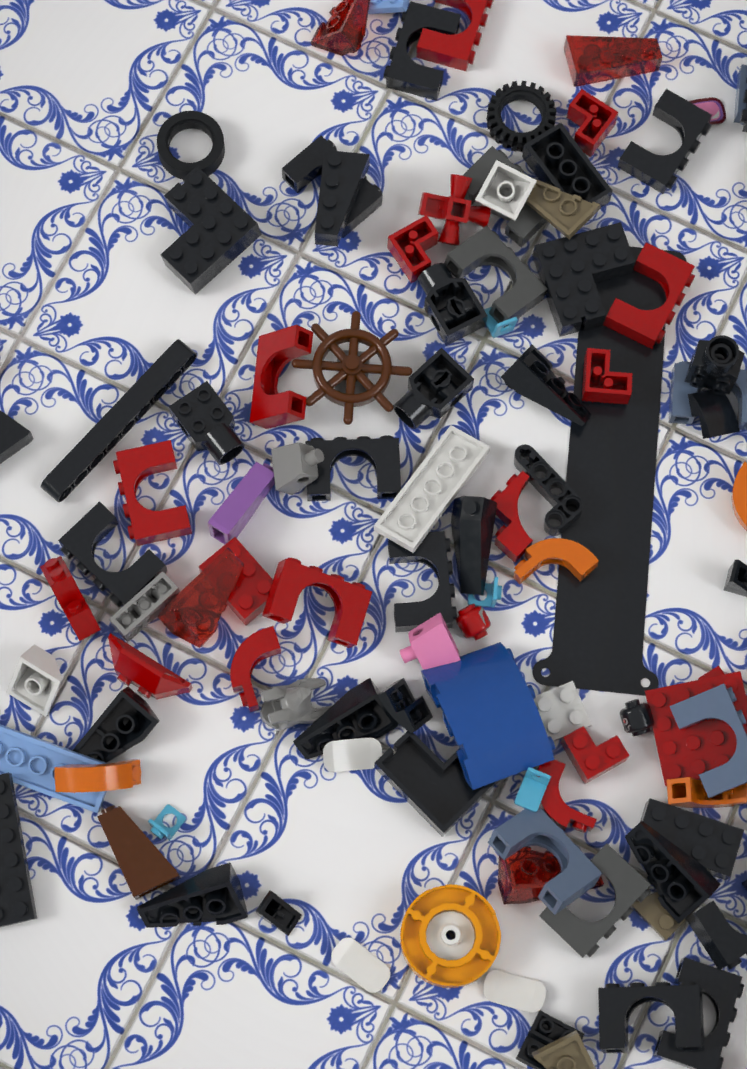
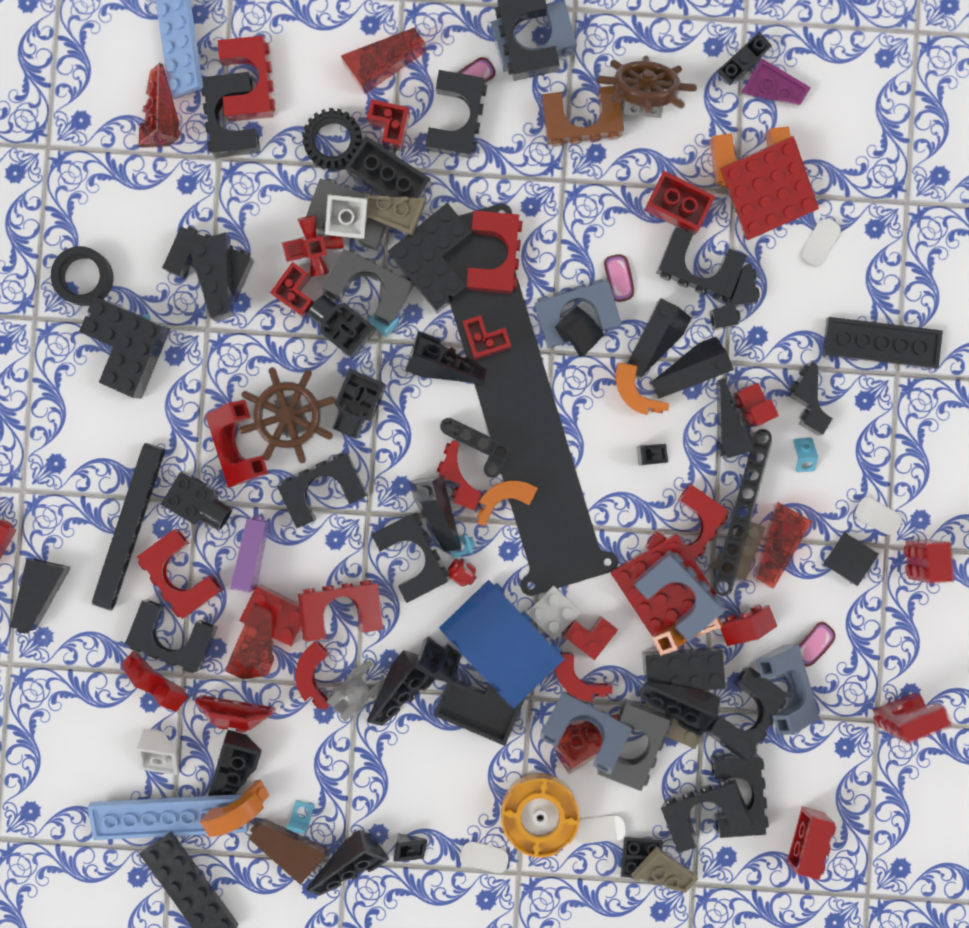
camera: 20 degrees left, 15 degrees up
light grey brick [109,571,181,642] -> none
light grey torso [271,443,324,495] -> none
white sticker [323,738,382,773] -> none
white plate [374,425,490,553] -> none
bright pink torso [399,613,461,670] -> none
medium azure bracket [514,767,551,812] -> none
black head [620,699,654,736] -> none
black brick [685,335,745,395] -> none

